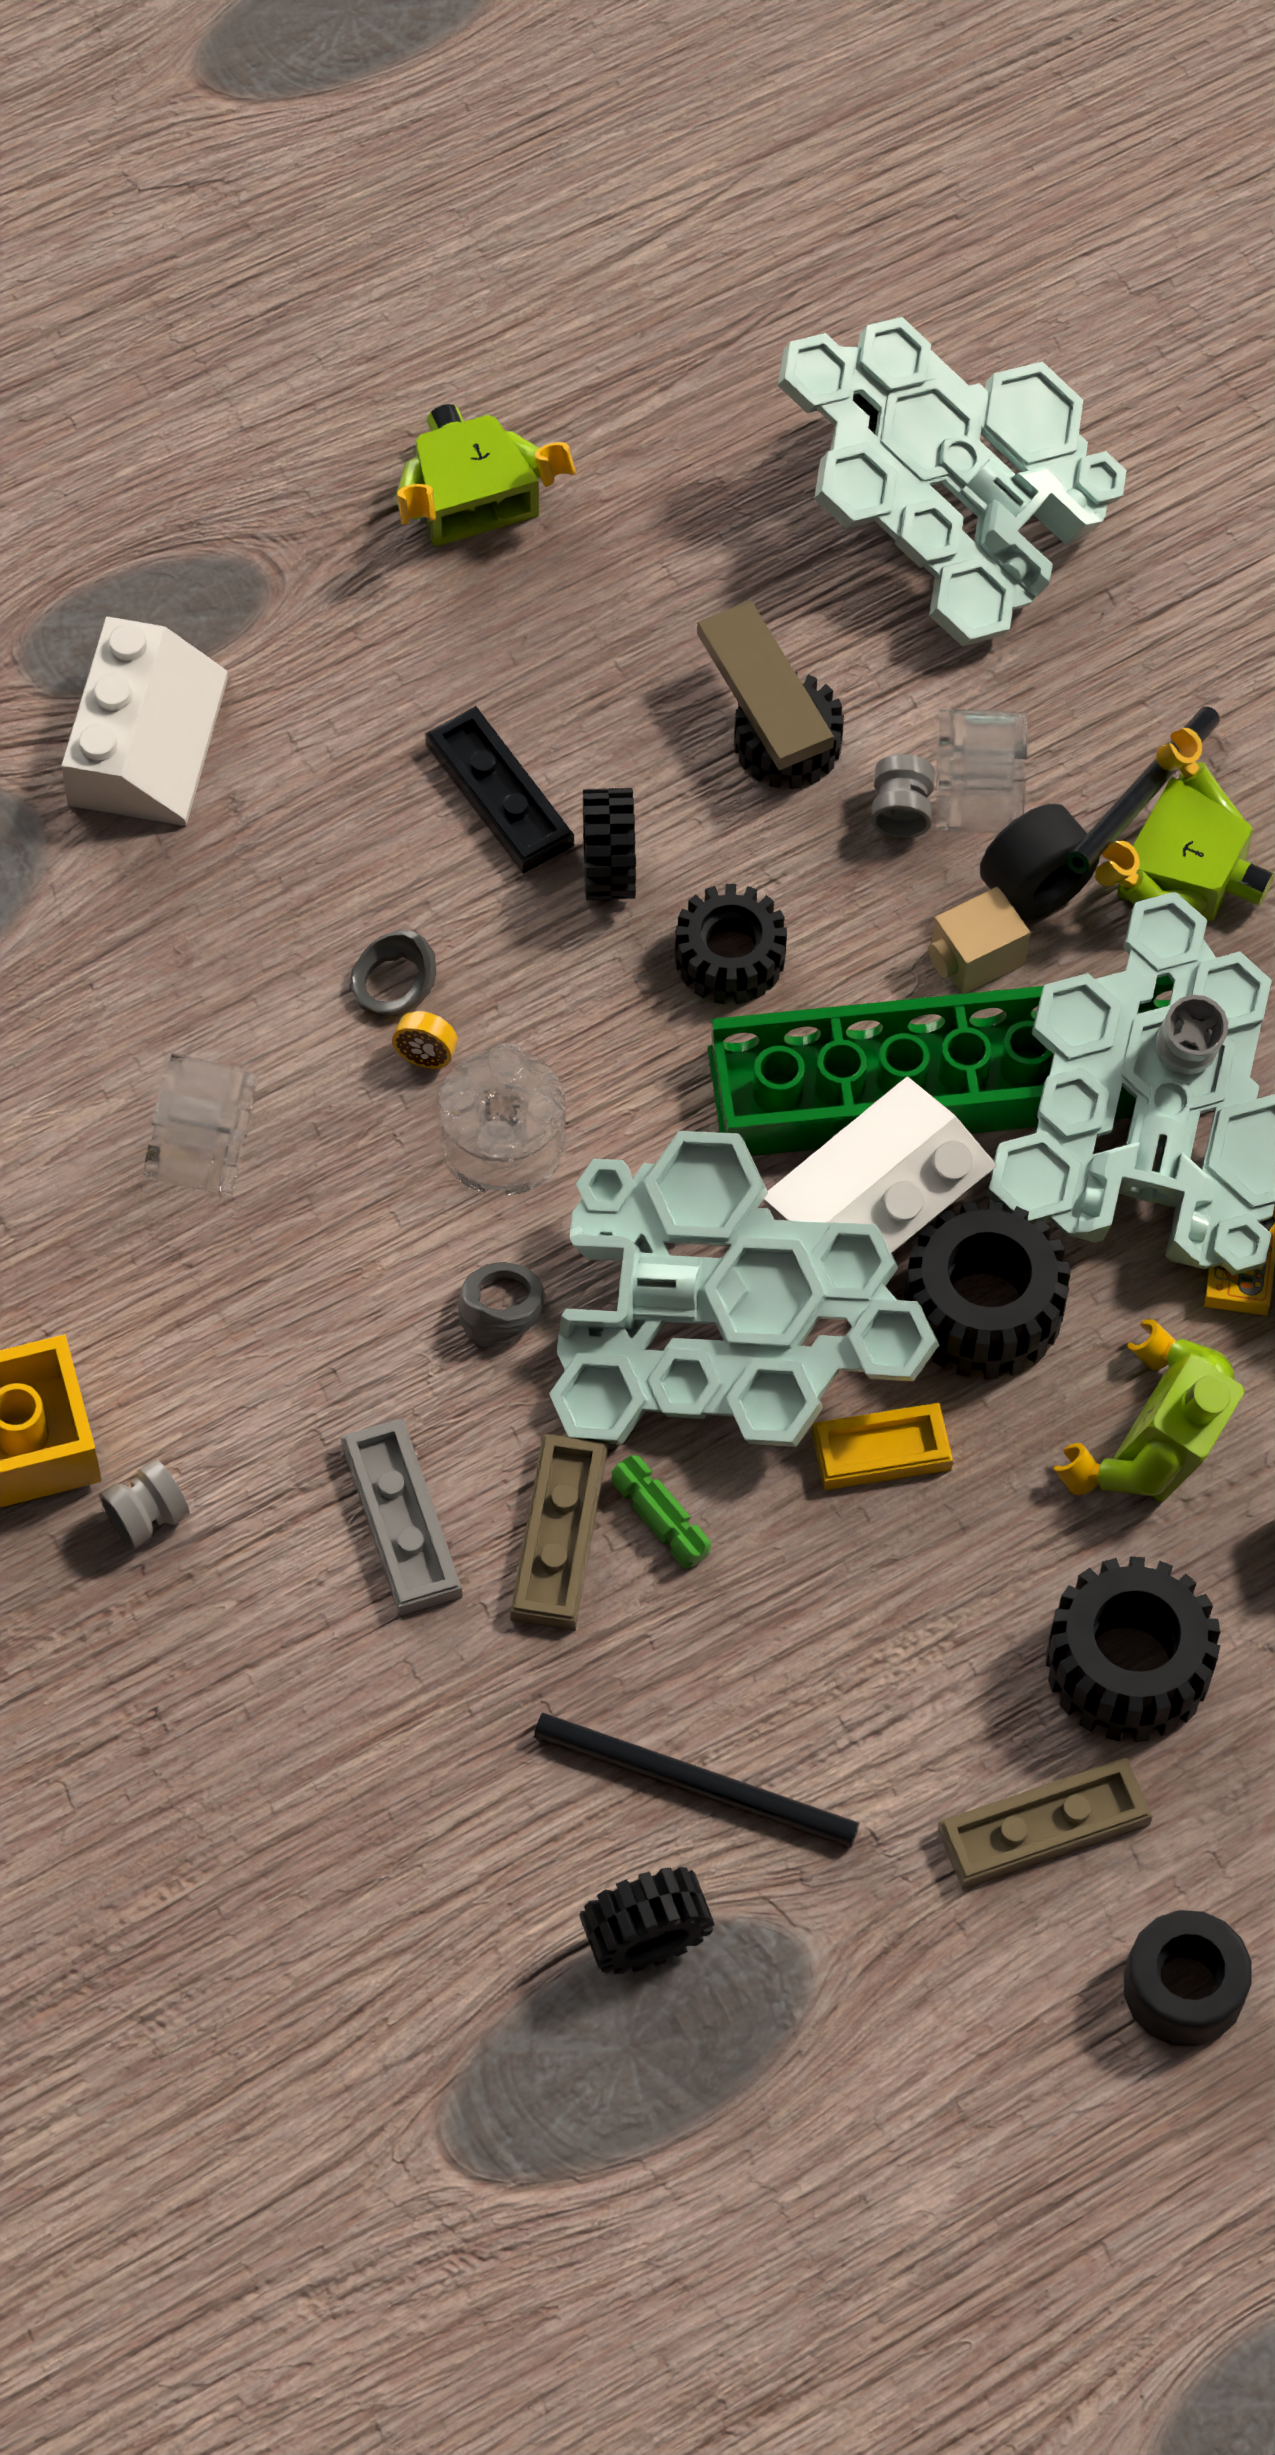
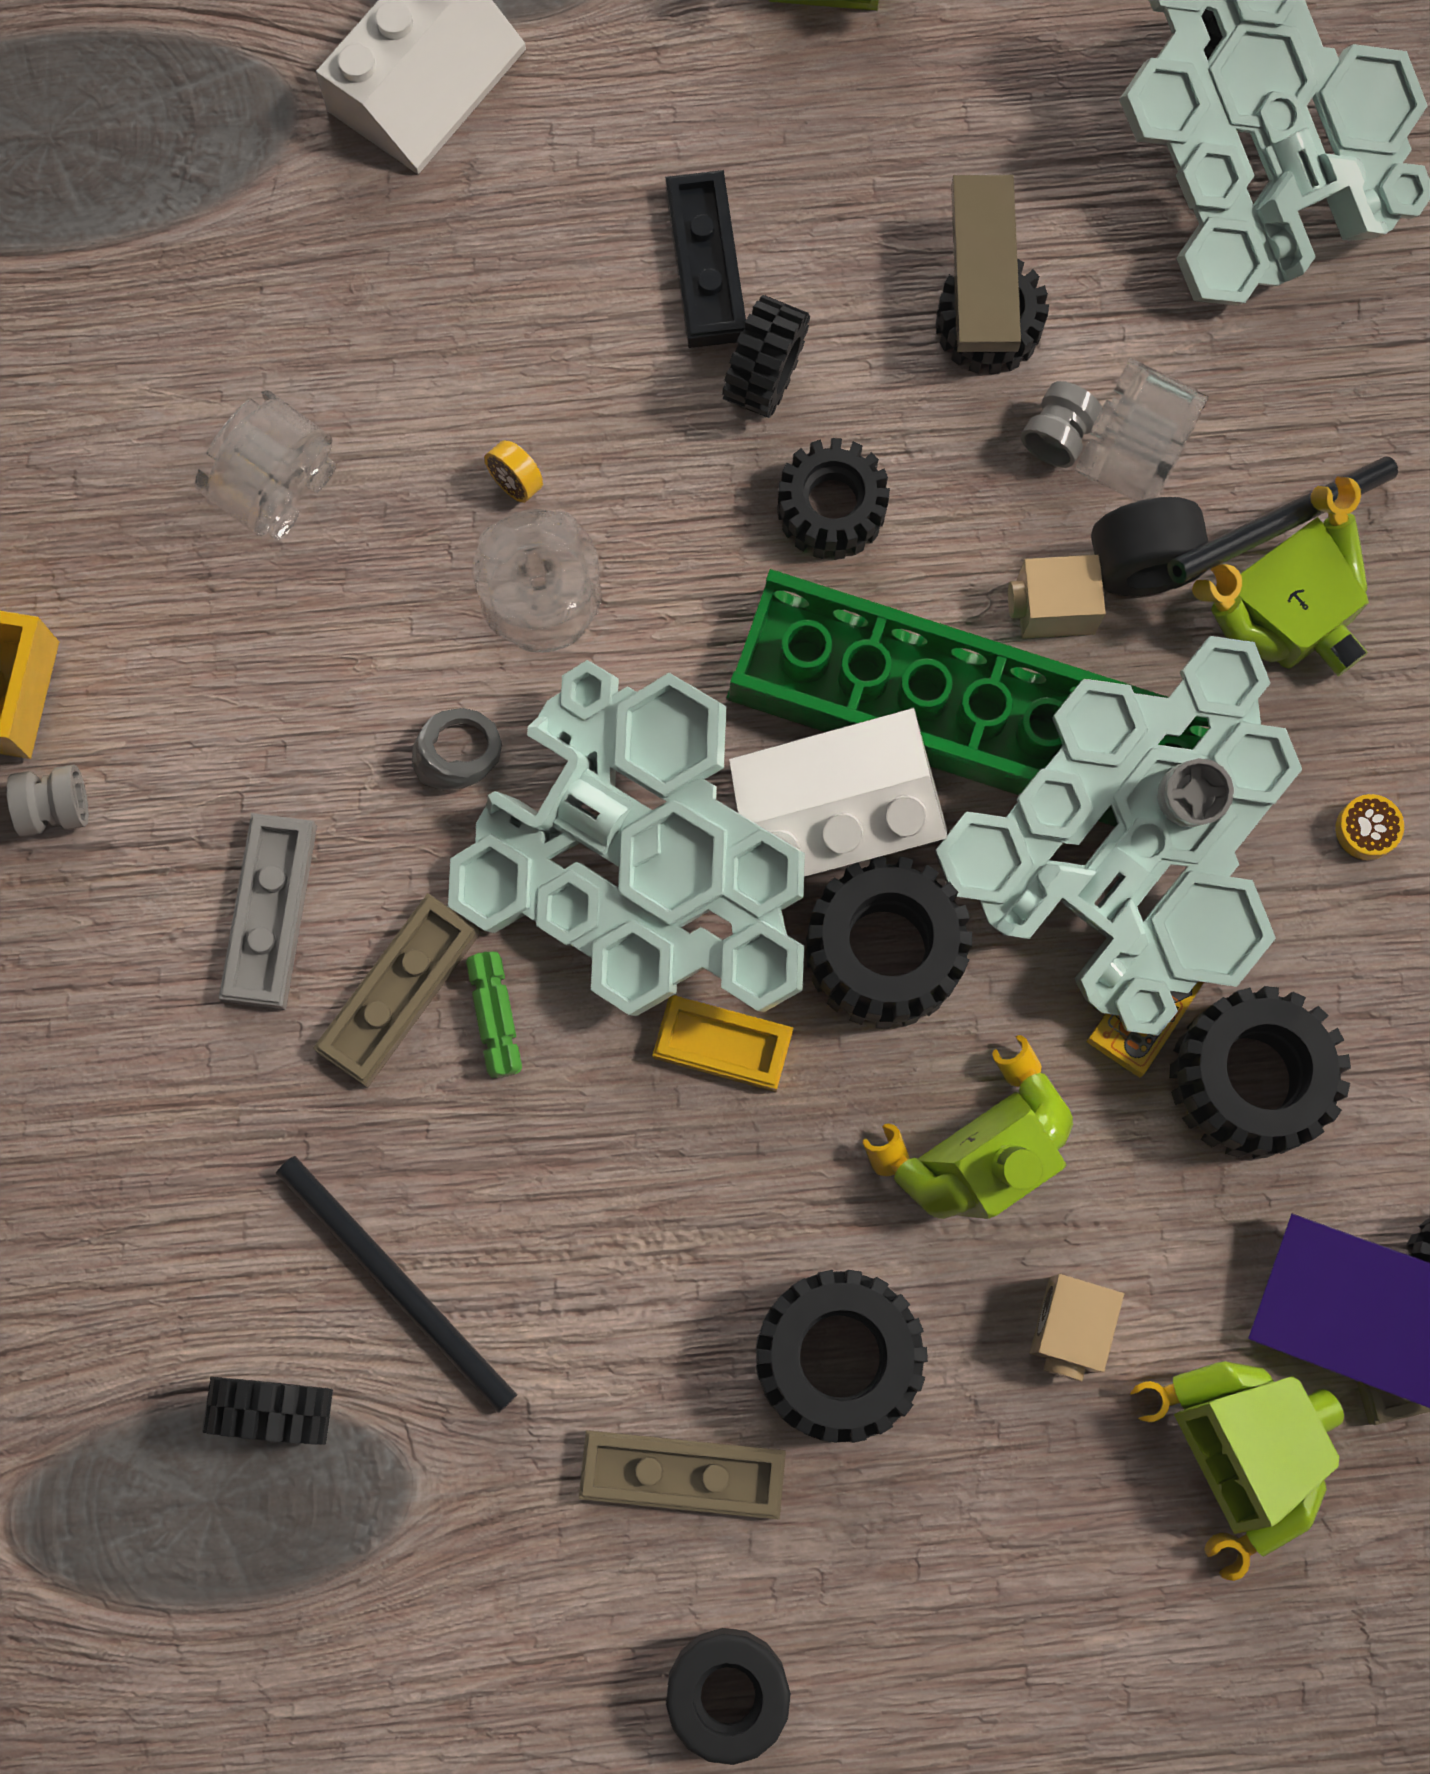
camera: 25 degrees right, 15 degrees up
dark grey piece [350,930,436,1016] -> none

